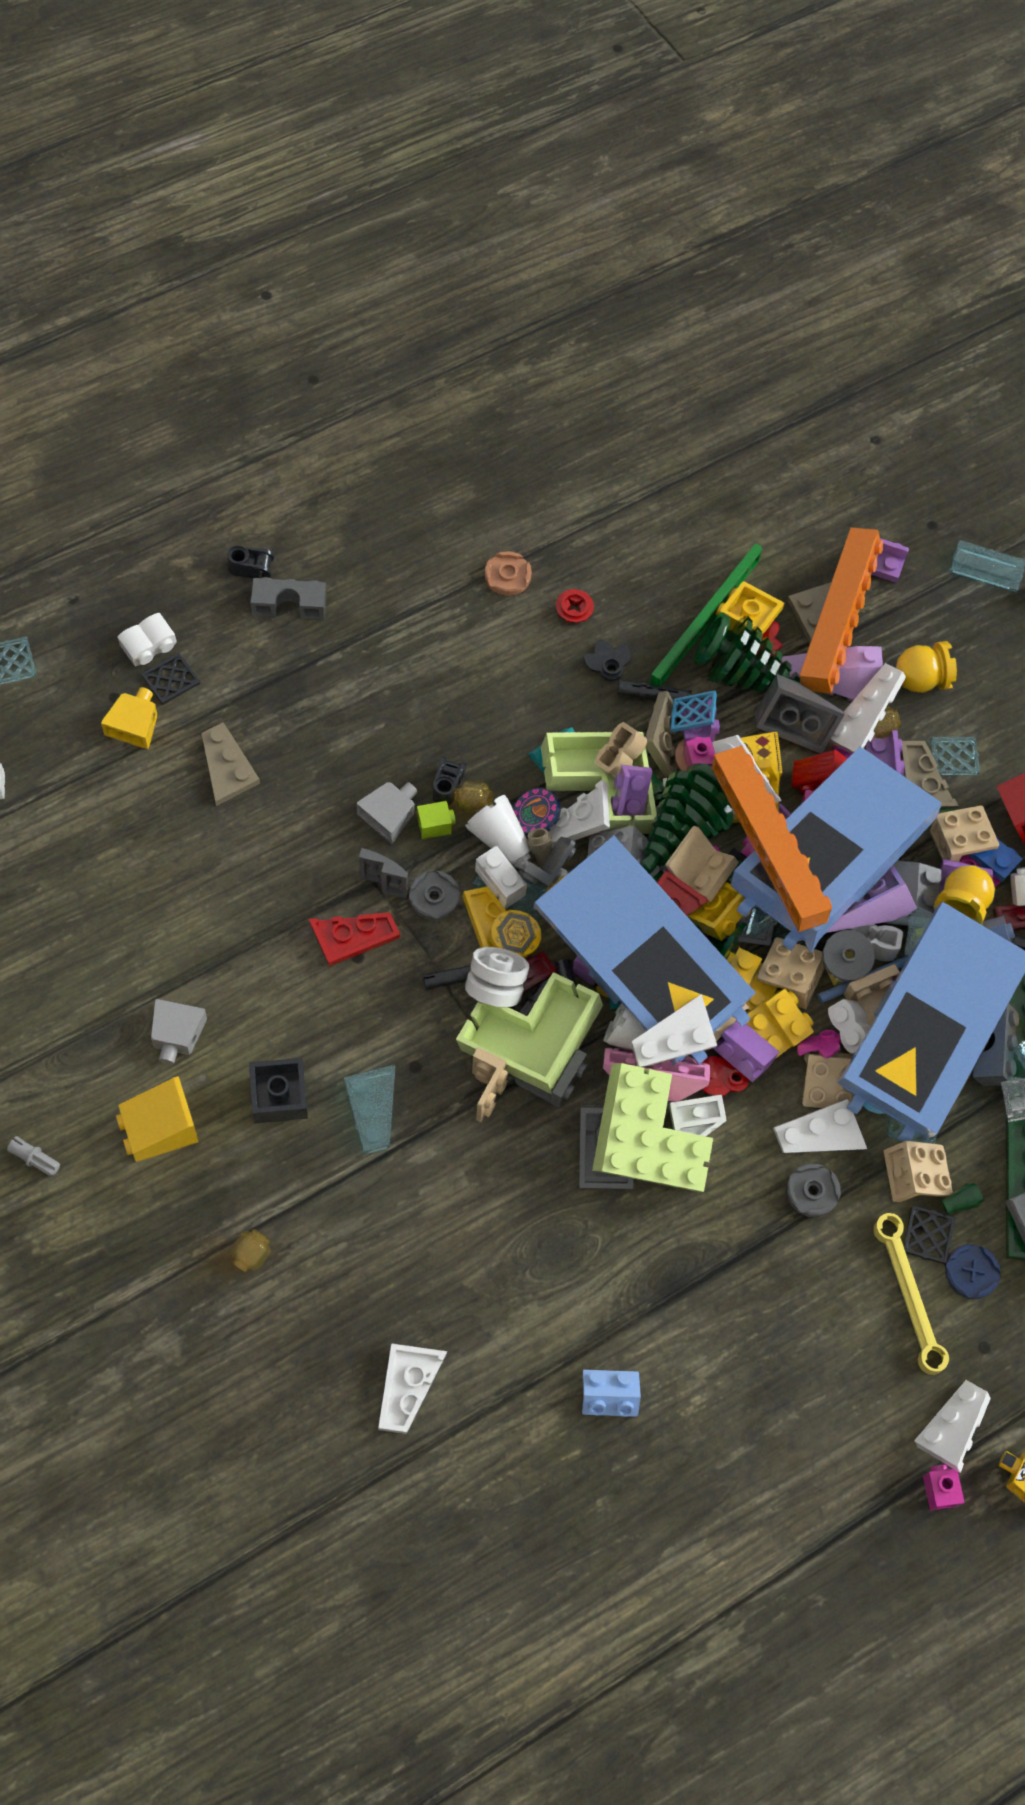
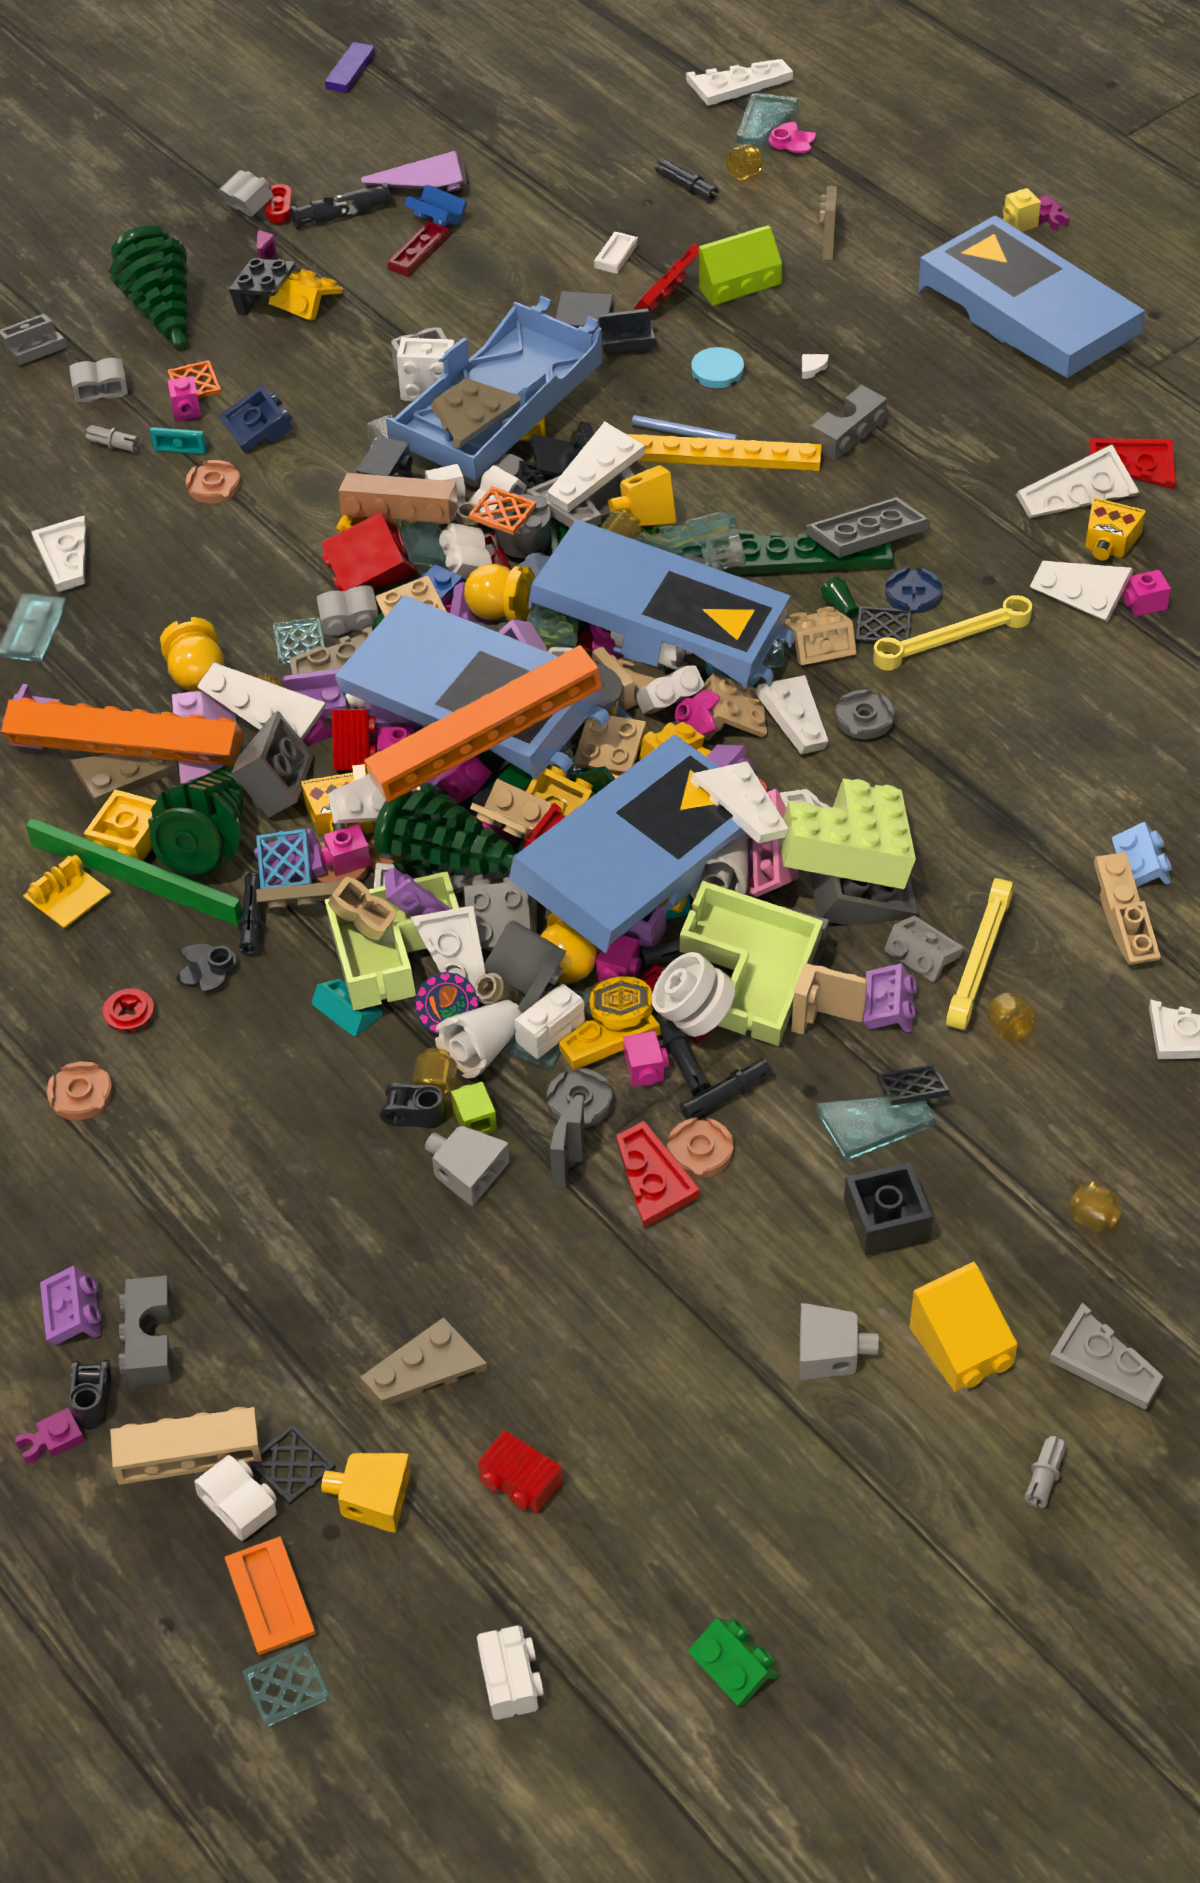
camera: 90 degrees left, 15 degrees down
none -> magenta plate [14,1408,85,1464]
none -> yellow hinge [23,855,111,929]
none -> medium lavender bracket [40,1265,101,1346]
none -> tan brick [110,1407,262,1485]
none -> orange piece [224,1536,316,1656]
none -> light grey brick [316,586,379,636]
none -> red brick [478,1430,563,1513]
none -> dark pink brick [596,935,641,981]
none -> dark pink brick [623,1031,669,1087]
none -> nougat tile [667,1118,734,1178]
none -> black pin [679,1057,773,1120]
none -> medium lavender bracket [863,963,917,1033]
none -> black window [877,1064,950,1106]
none -> light grey bracket [885,915,964,982]
none -> light yellow piece [946,878,1014,1031]
none -> clear yellow head [987,992,1036,1040]
none -> light grey wing [1049,1302,1163,1410]
none -> tan slope [1094,852,1161,965]

